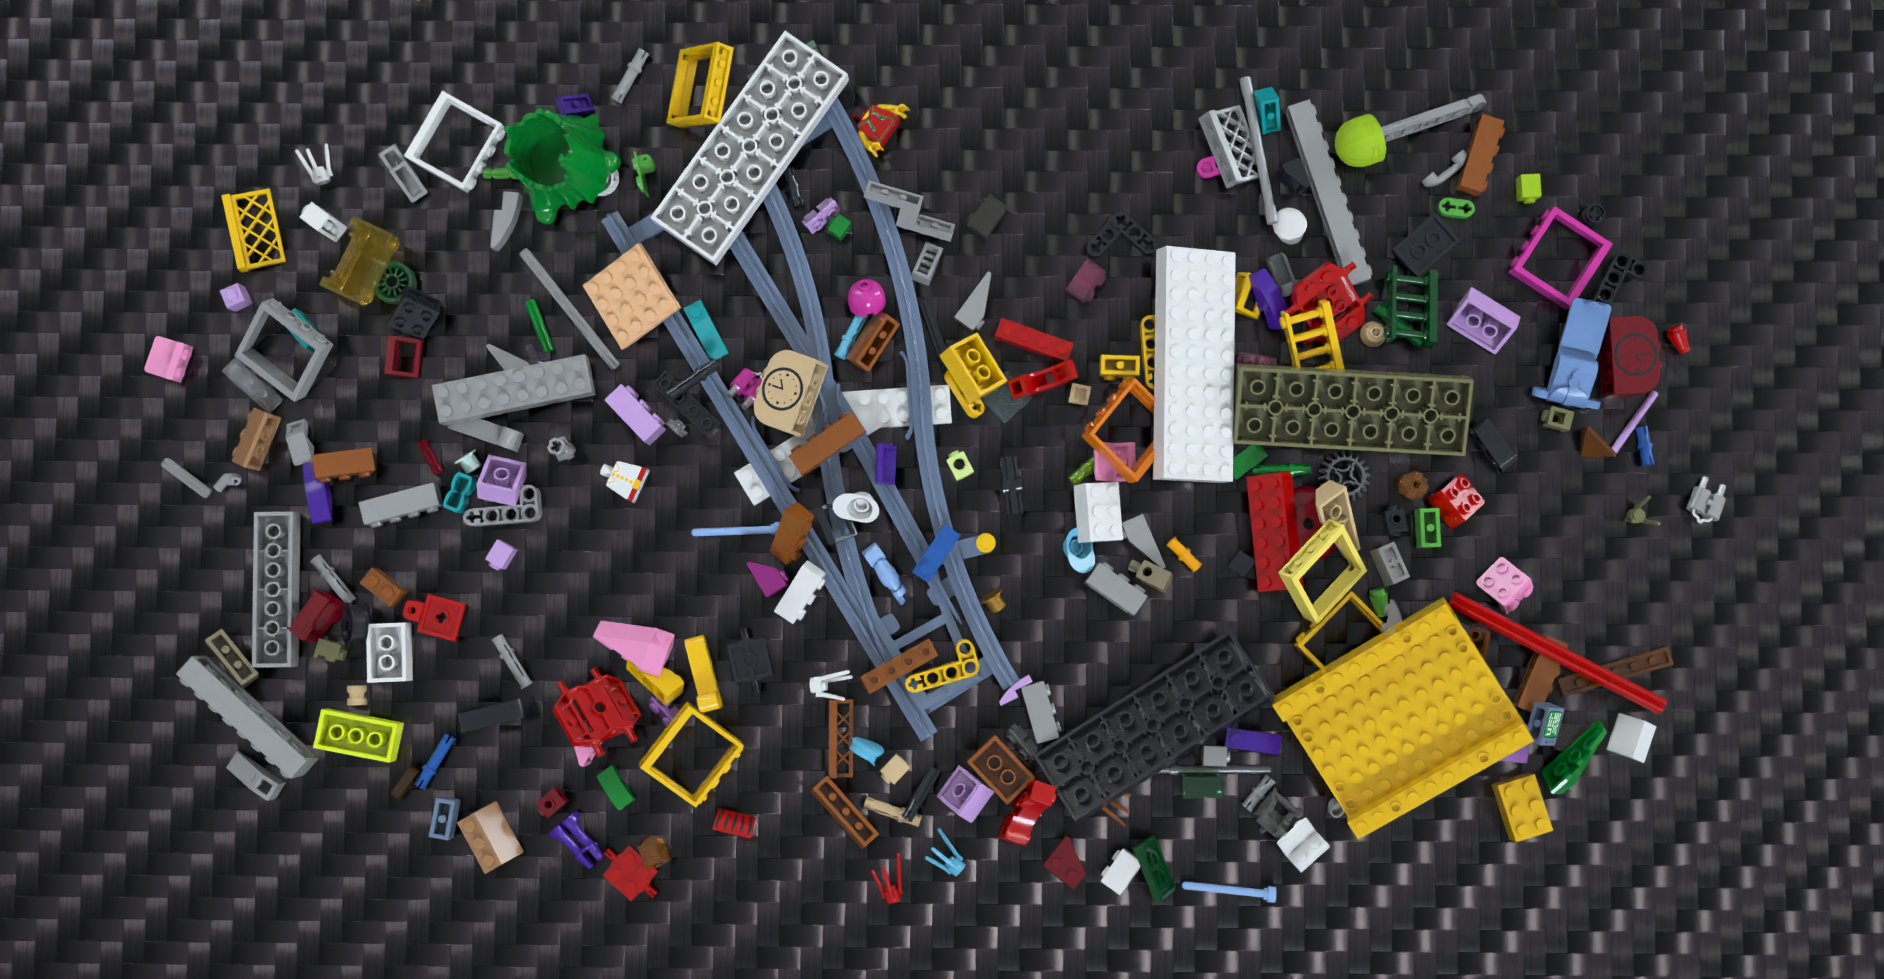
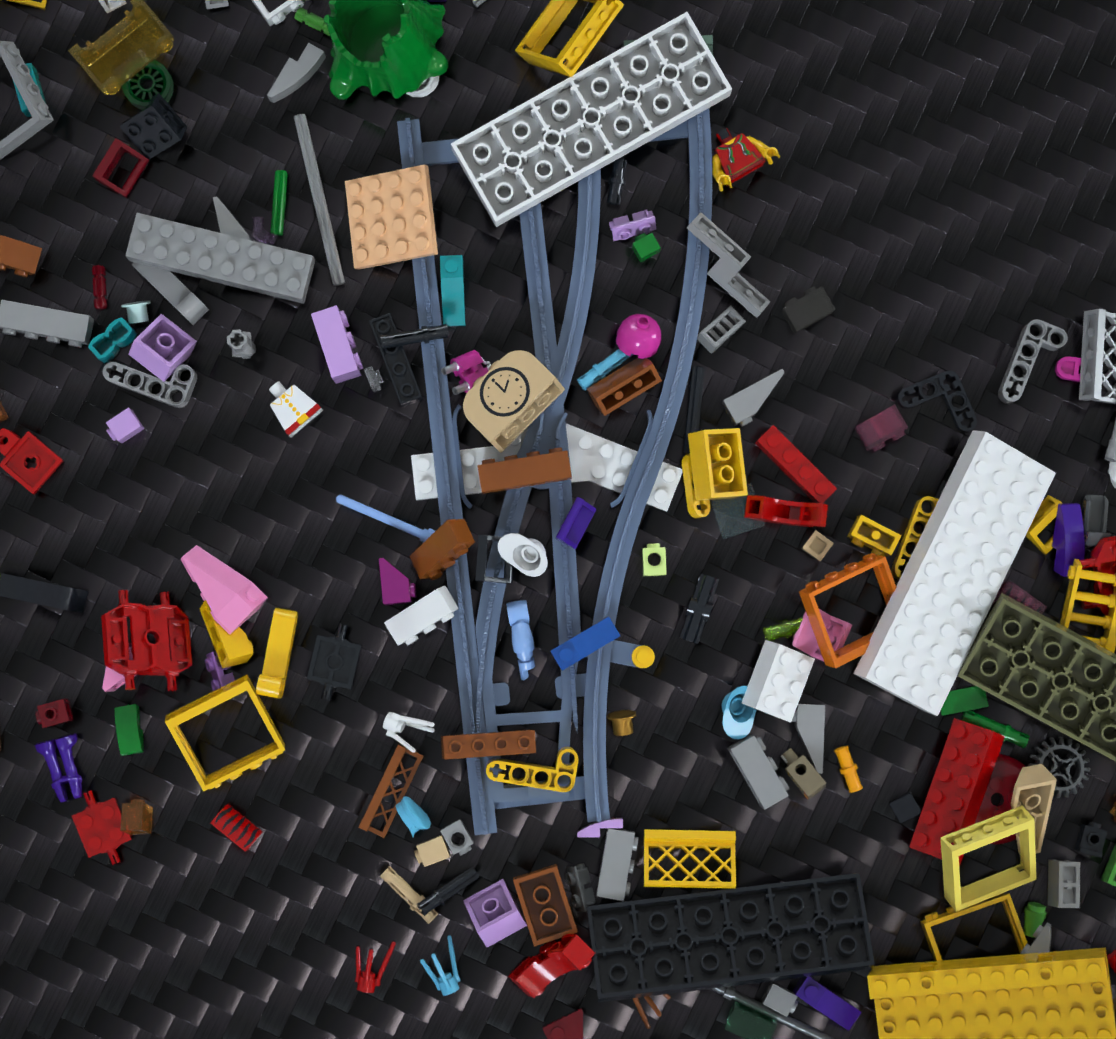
camera: 20 degrees right, 0 degrees up
light grey pin [491,634,533,689] -> none
bright green hinge [632,151,656,197] -> none
dark orange brick [811,776,879,849] -> none
none -> light grey brick [440,818,474,856]
none -> yellow fence [643,829,736,889]
none -> light grey beam [998,319,1068,404]

